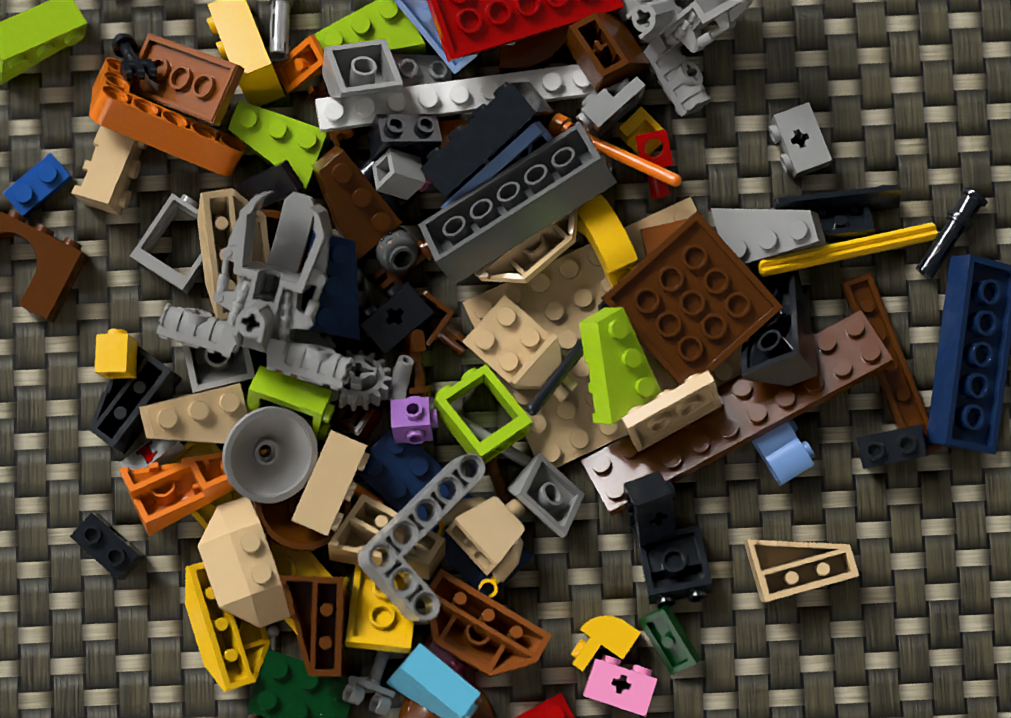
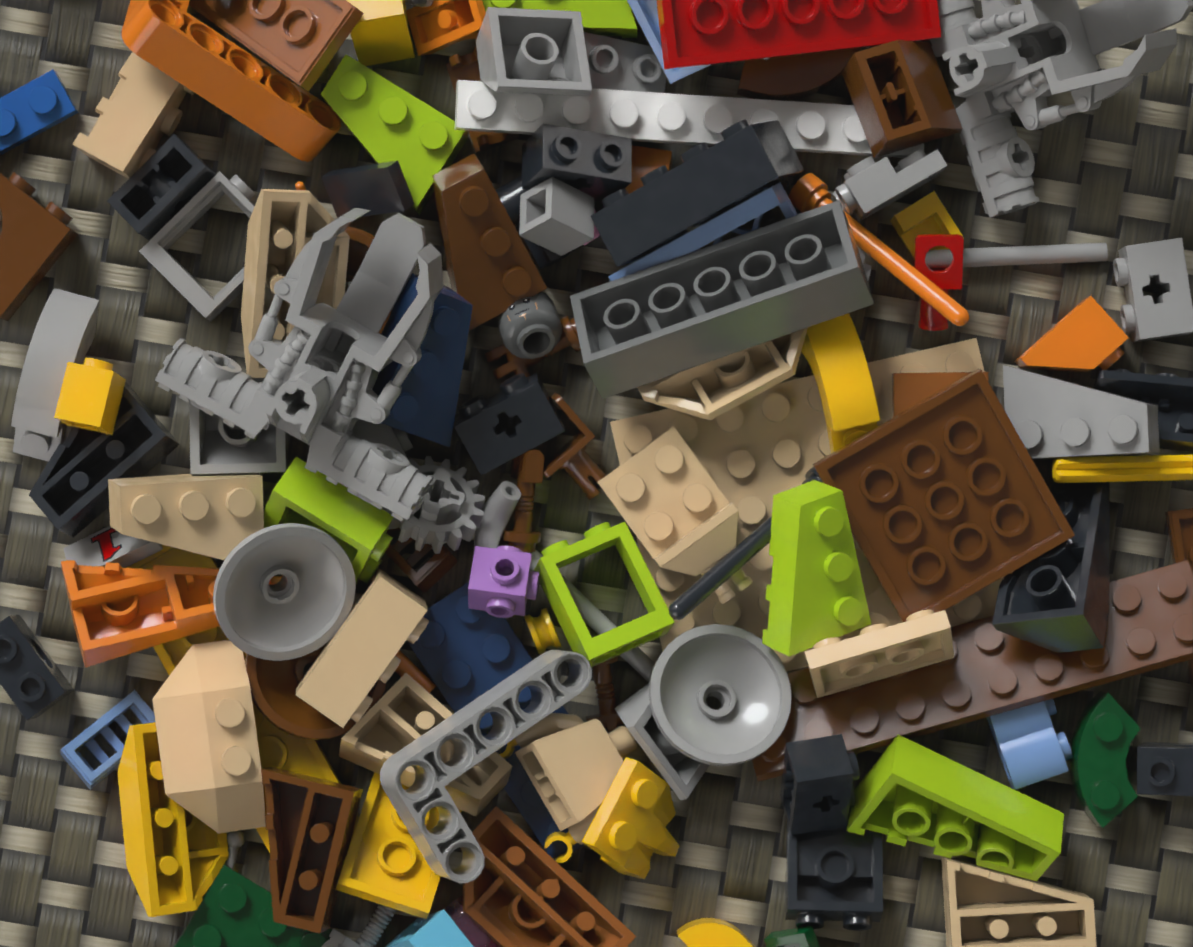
camera: 10 degrees right, 5 degrees up
none -> light grey arch [11,288,100,462]
none -> medium blue slope [60,690,155,790]
none -> black brick [107,134,216,241]
none -> yellow bush [525,608,562,655]
none -> yellow plate [582,757,680,879]
none -> light grey dish [649,624,791,766]
none -> lime wedge [847,734,1064,881]
none -> light grey bar [925,242,1108,269]
none -> orange slope [1014,296,1129,372]
none -> dark green brick [1070,691,1141,828]

